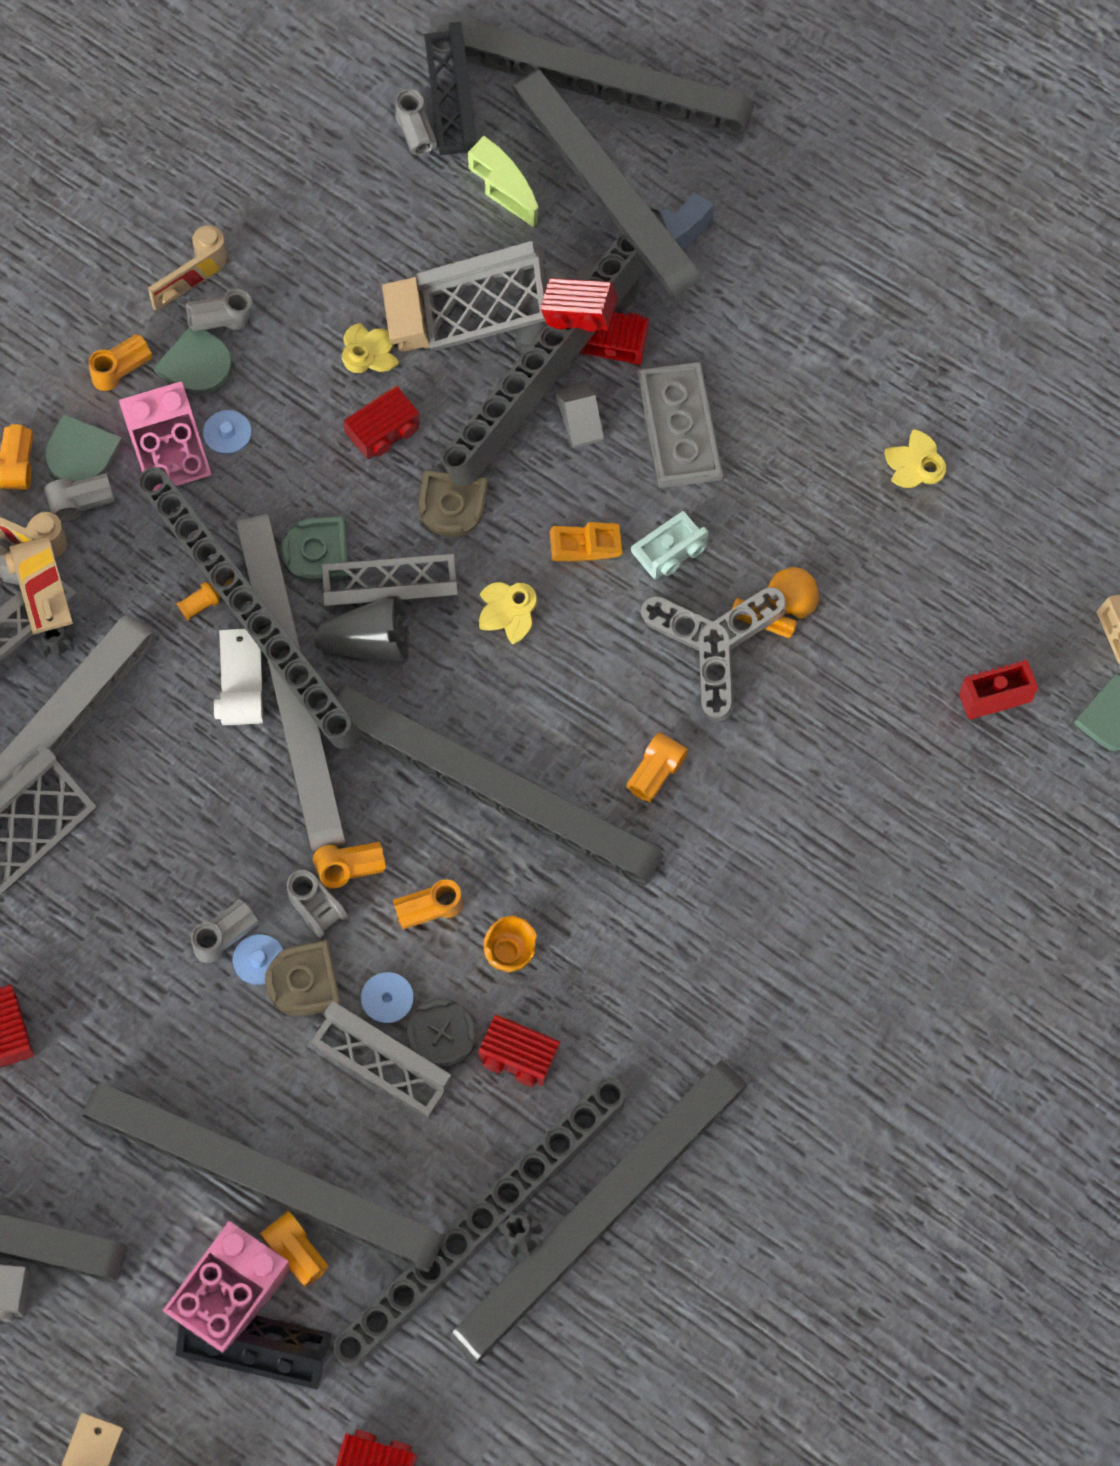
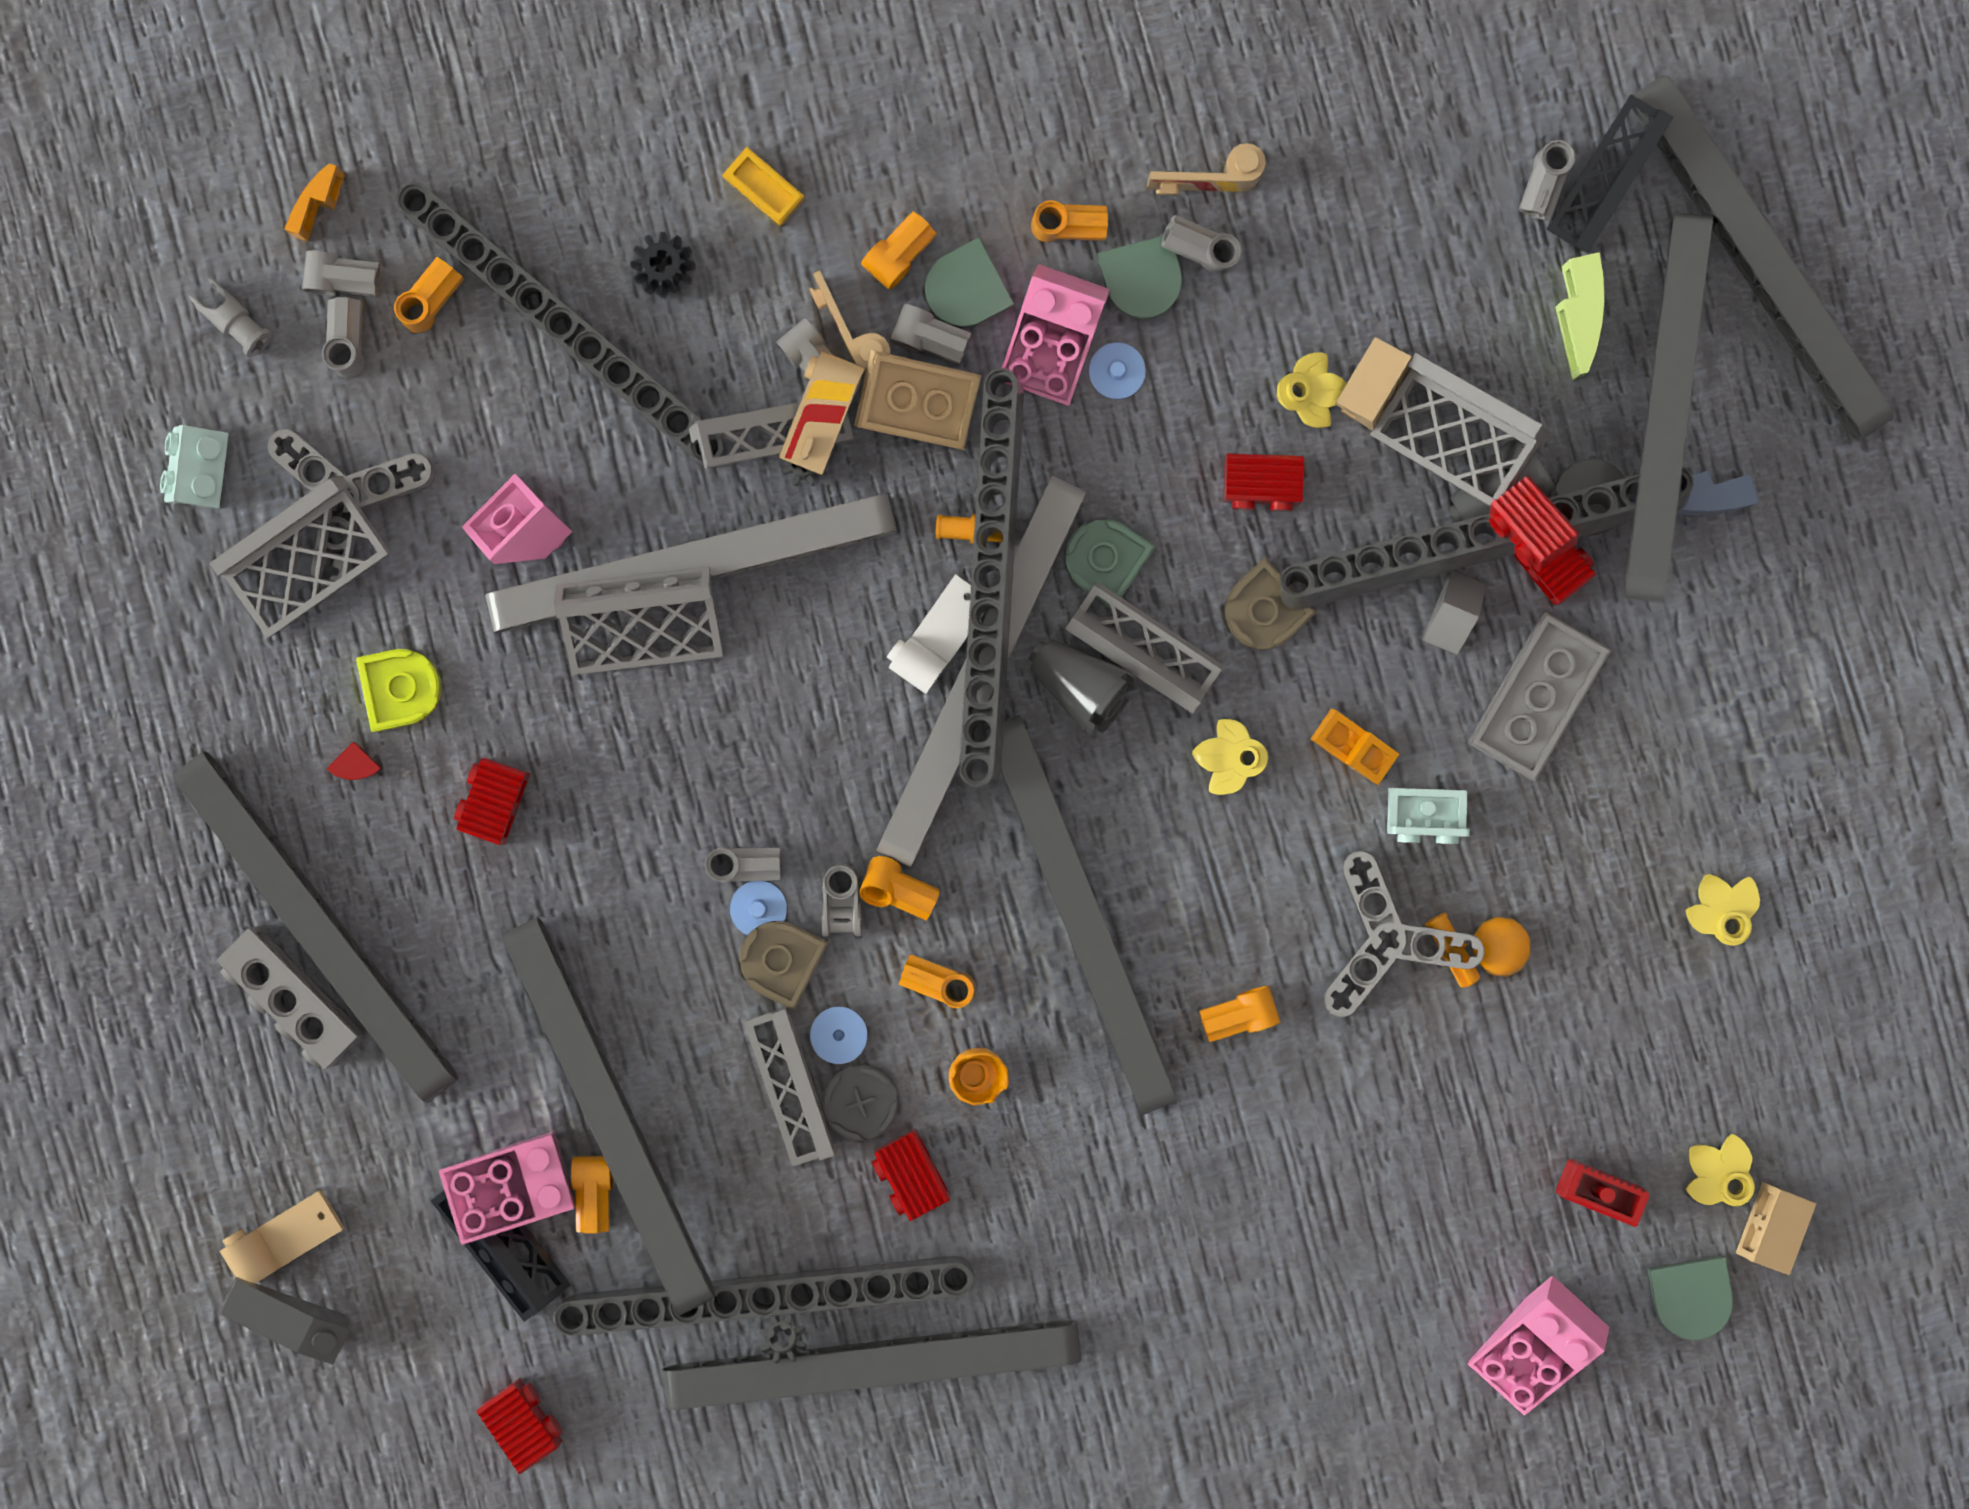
camera: 40 degrees right, 20 degrees up
none -> tan tile [854,350,981,450]
none -> bright pink slope [1468,1275,1609,1416]
none -> light yellow plate [1686,1134,1755,1206]

